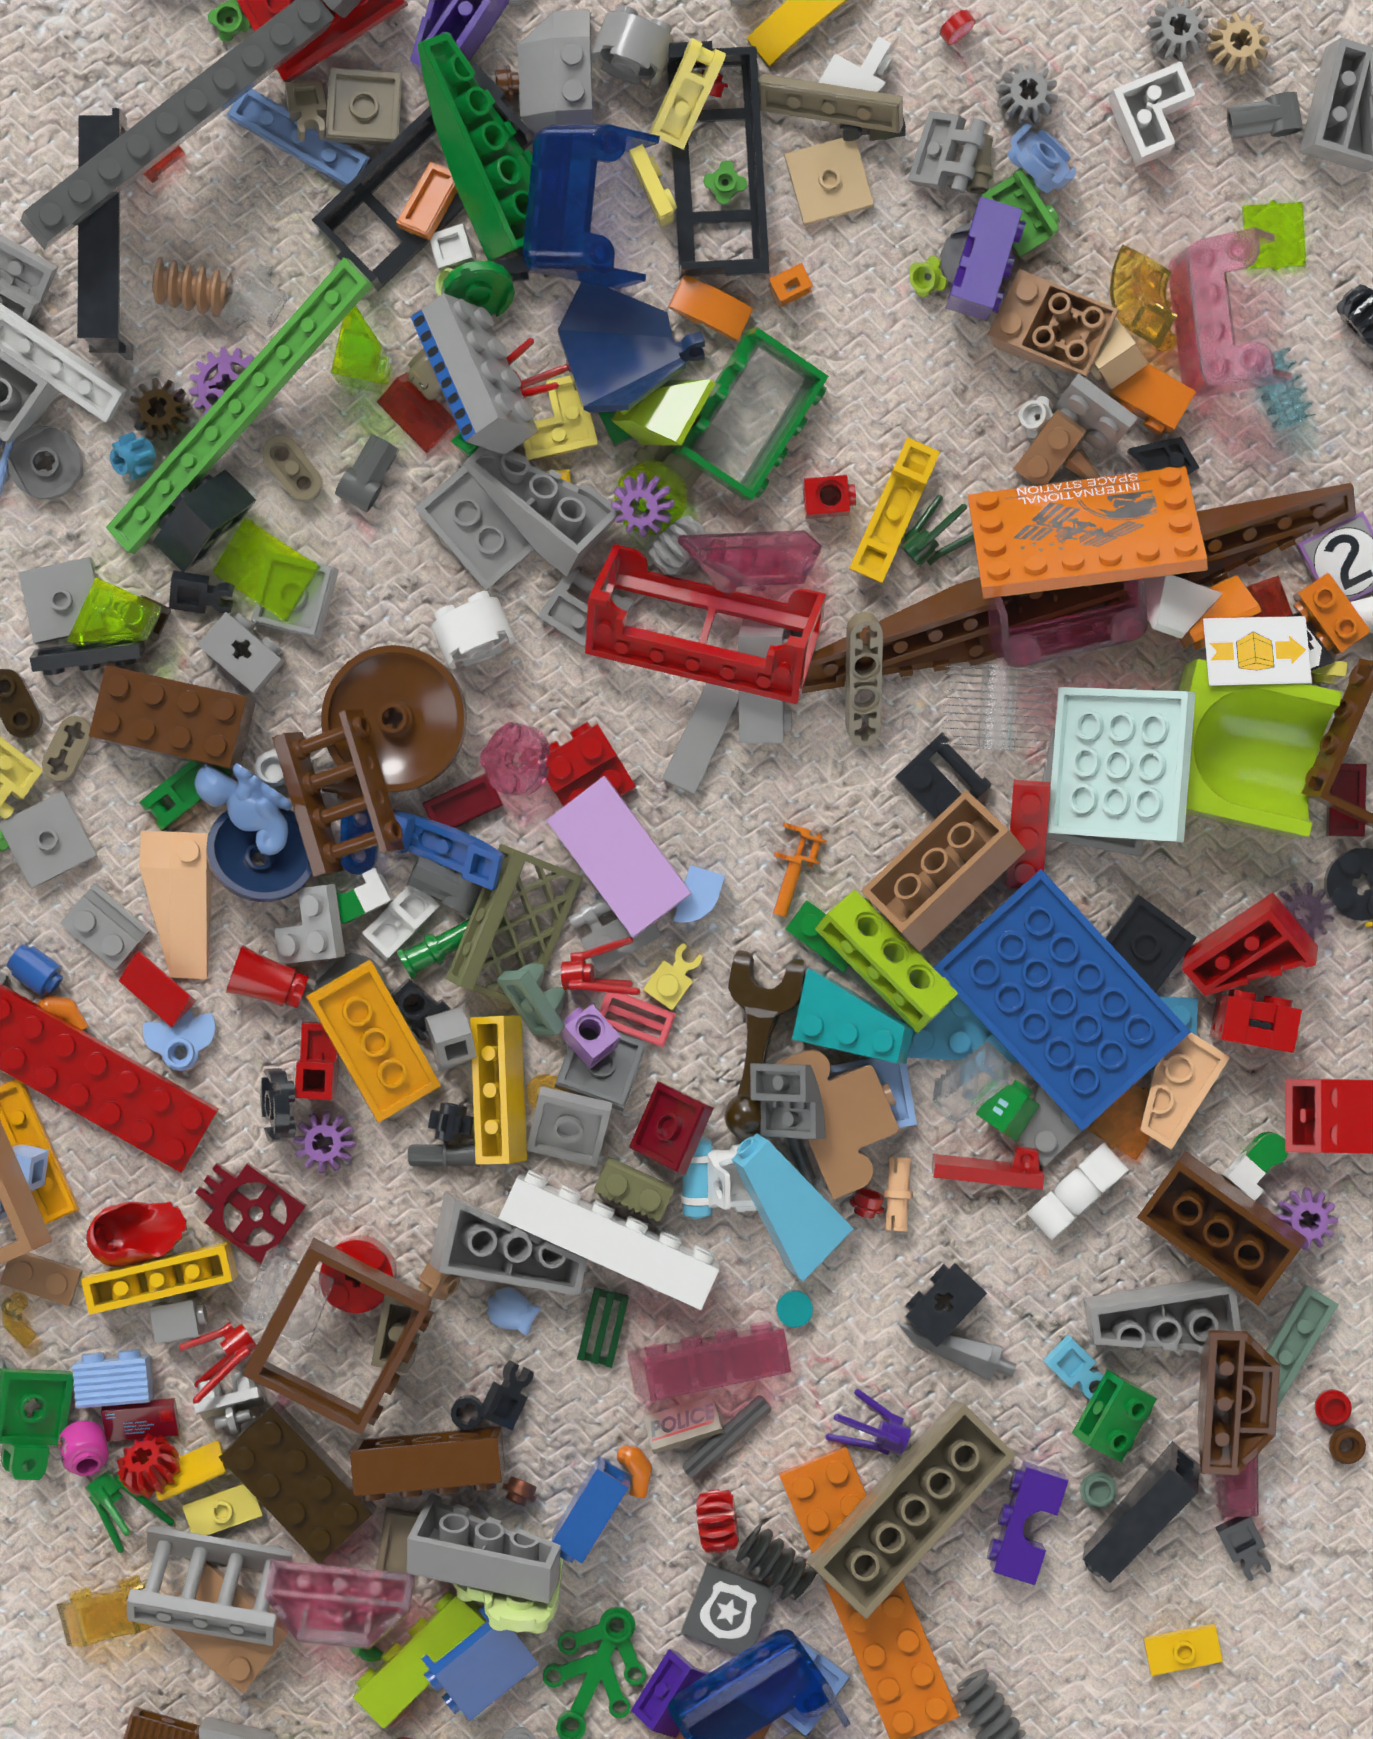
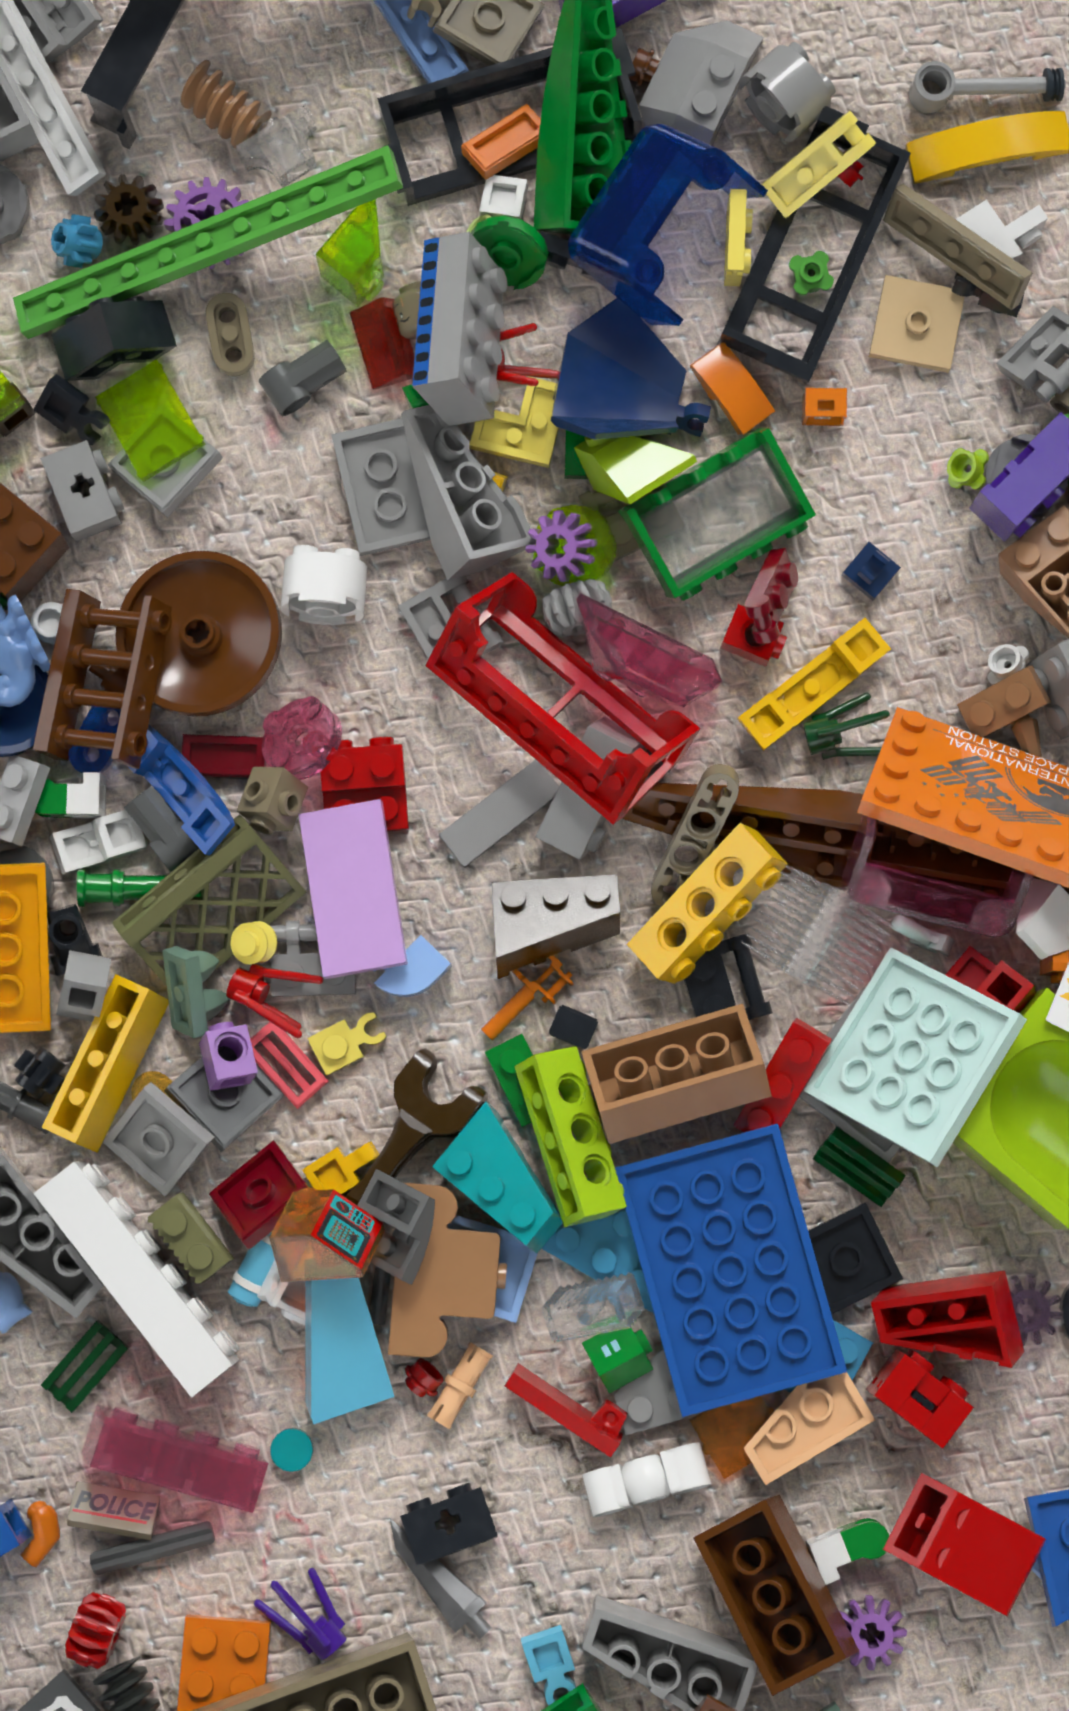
camera: 25 degrees right, 5 degrees down
none -> light yellow wheel [231,921,277,964]
none -> dark tan brick [237,767,308,835]
none -> clear orange slope [269,1188,385,1282]
none -> yellow plate [302,1141,380,1205]
none -> wedge [491,874,620,979]
none -> black slope [549,1005,598,1049]
none -> yellow brick [627,823,788,984]
none -> dark red plate [744,548,798,644]
none -> dark green tile [812,1126,906,1207]
none -> dark blue tile [841,542,901,601]
none -> light aqua bar [891,915,954,957]
none -> red brick [945,946,1036,1013]

